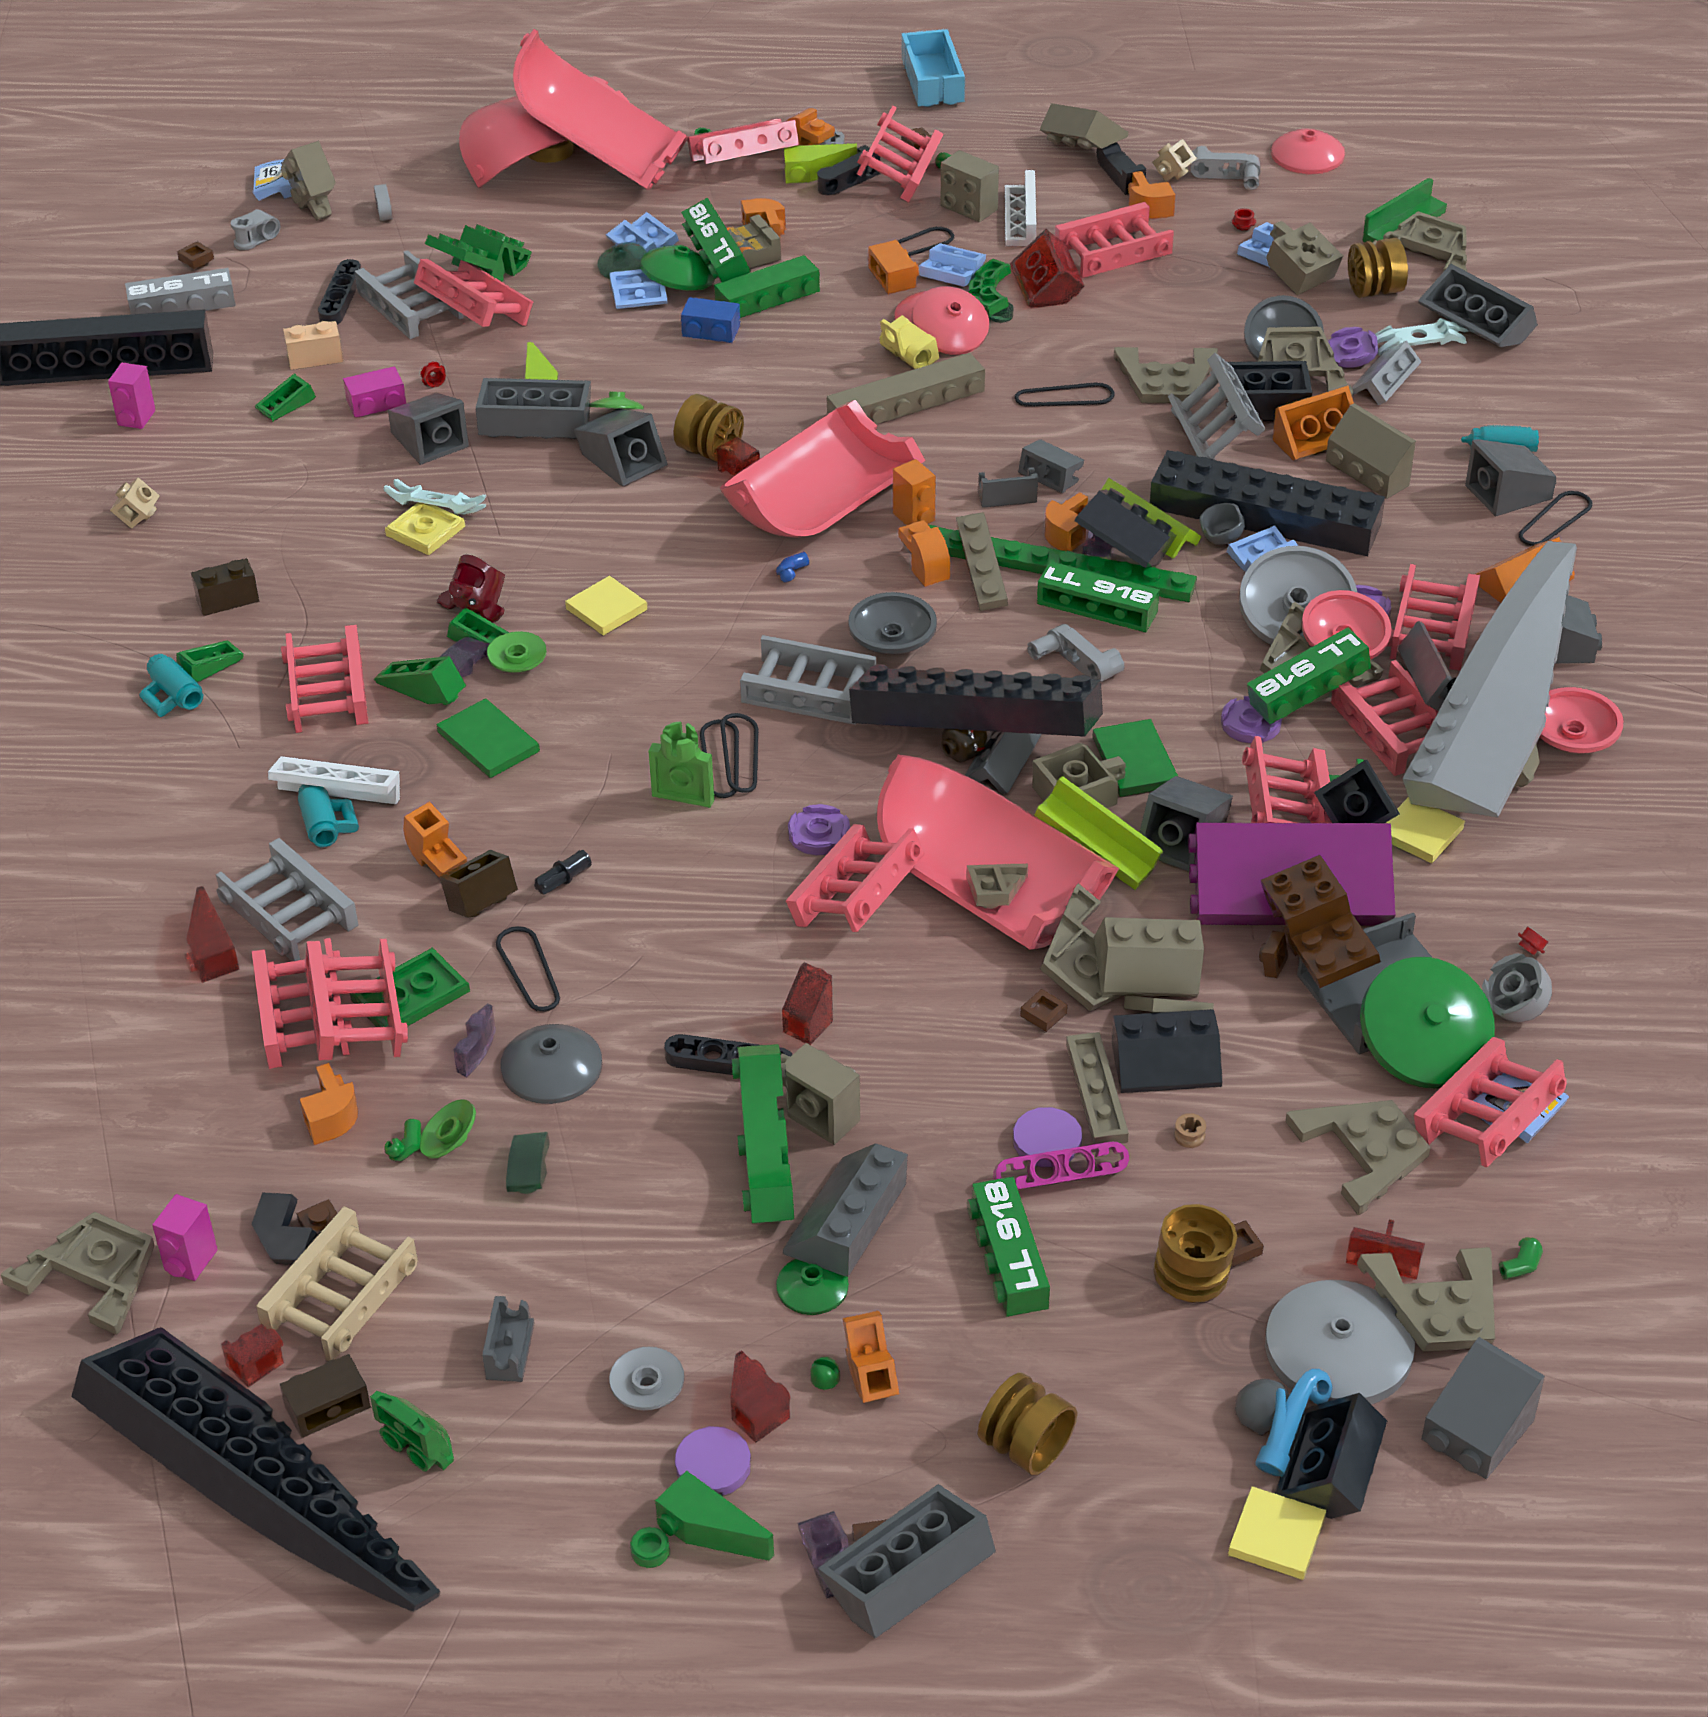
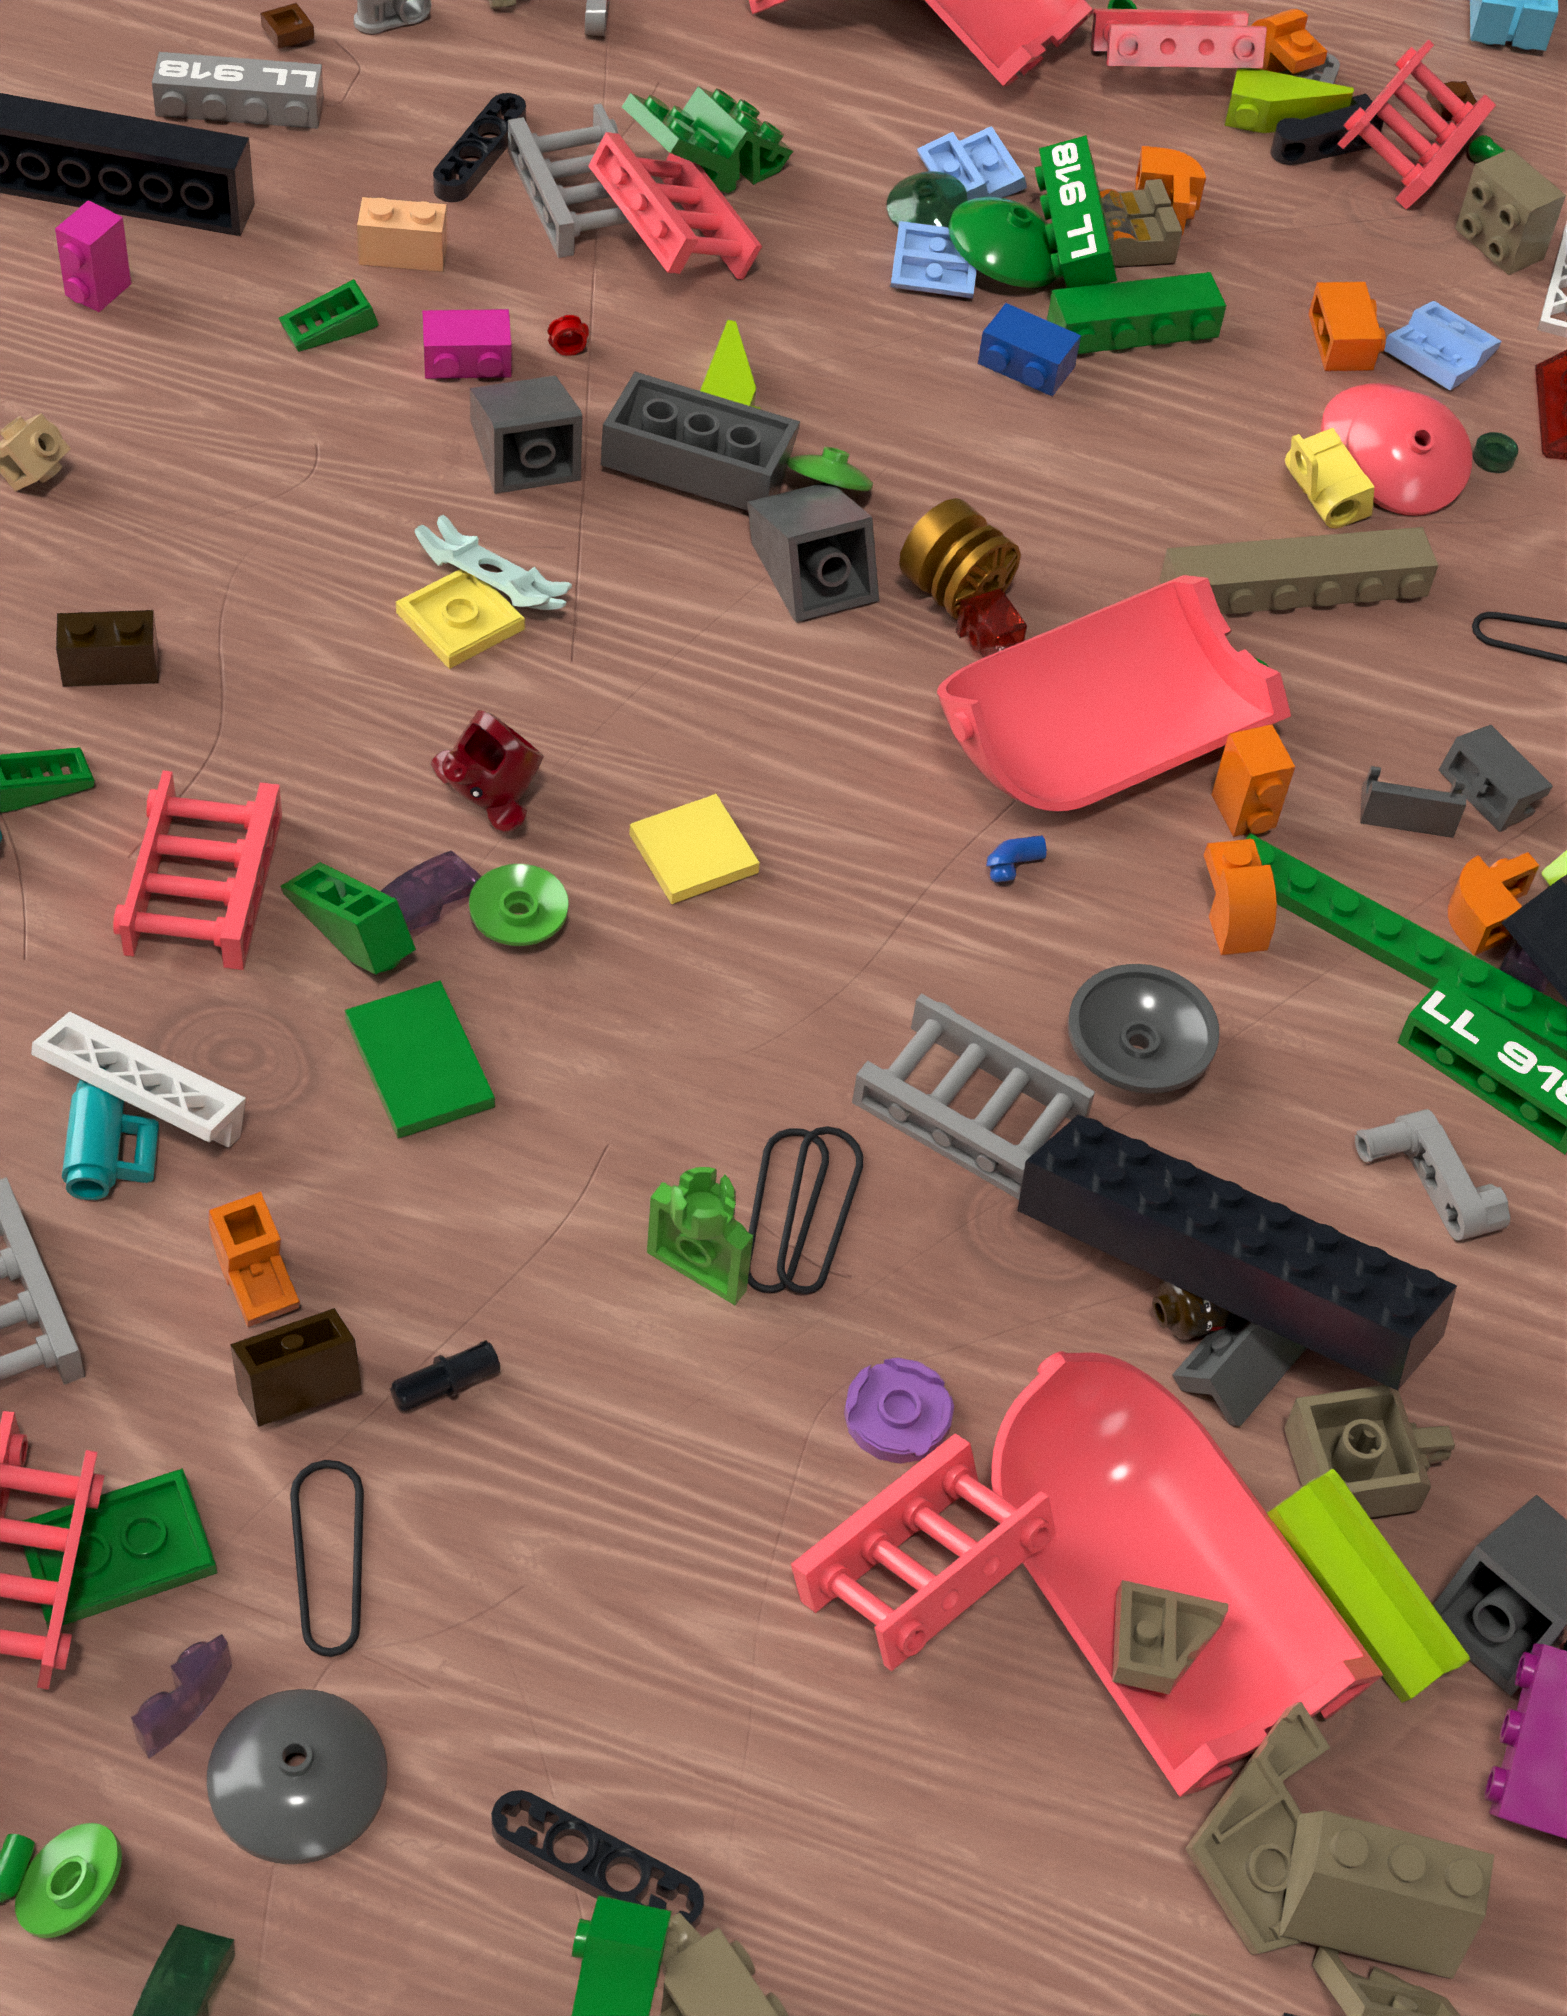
camera: 10 degrees right, 10 degrees up
green slope [447,608,509,652] -> none
clear red slope [782,962,833,1045] -> none
black piece [897,226,954,256] -> none
dark tan plate [956,512,1008,611] -> none
green tile [968,259,1011,317] -> none
reddish brown plate [1020,989,1068,1032] -> none
green tile [1092,719,1178,797] -> none

